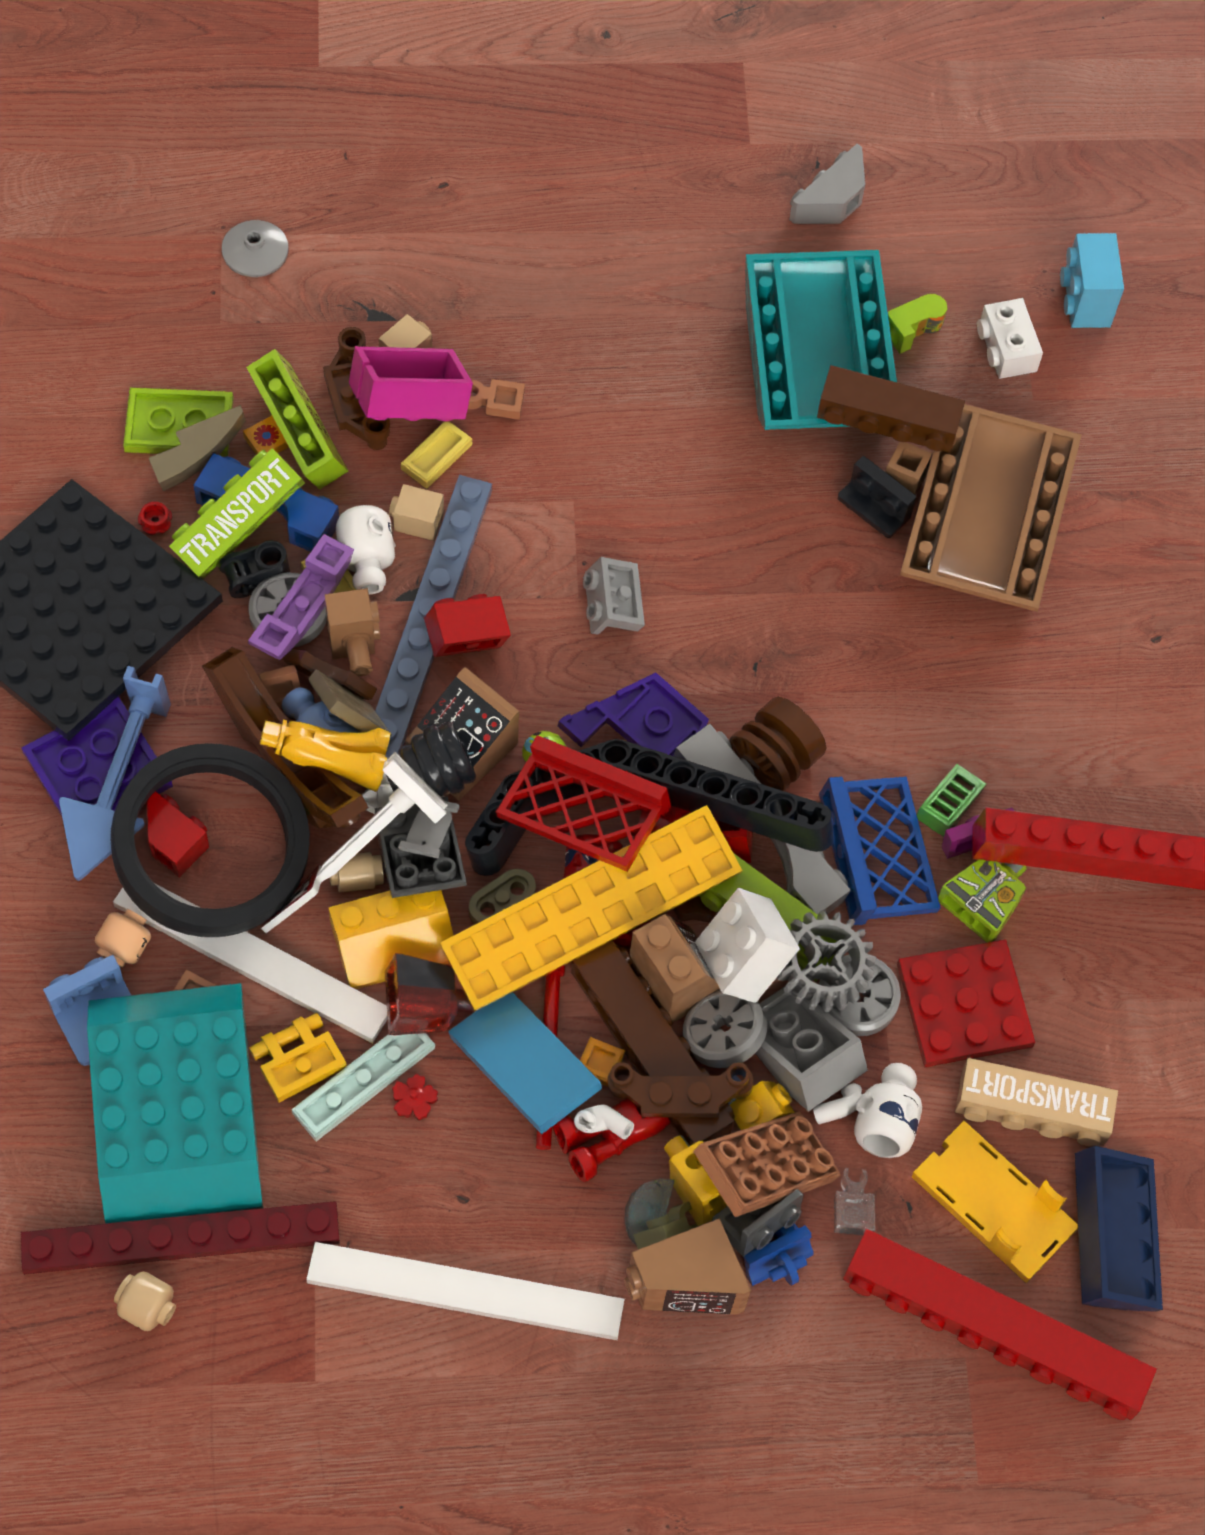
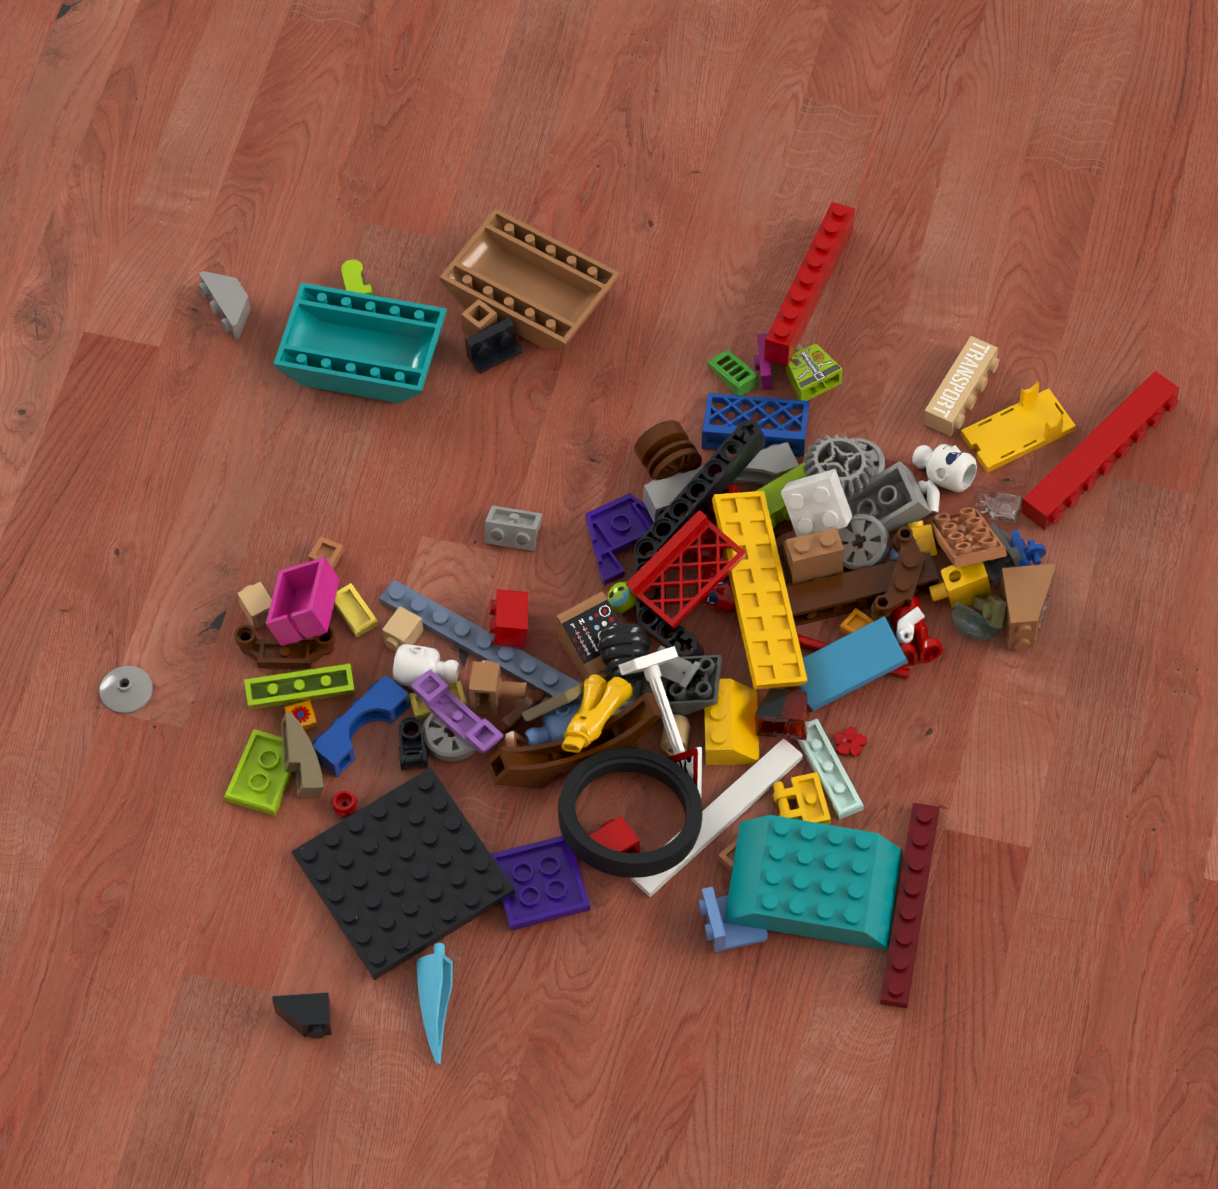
camera: 65 degrees left, 5 degrees down
medium blue piece [59,666,171,881] -> none
light nougat head [95,909,151,968] -> none
tan head [114,1271,176,1331] -> none
lime brick [169,448,305,579] -> none
white tile [307,1242,625,1340] -> none
olive plate [469,869,536,924] -> none
reddish brown brick [817,365,965,453] -> none
red plate [897,939,1036,1068] -> none
white brick [977,298,1043,379] -> none
medium azure brick [1060,233,1124,328] -> none
dark blue slope [1075,1146,1163,1311] -> none

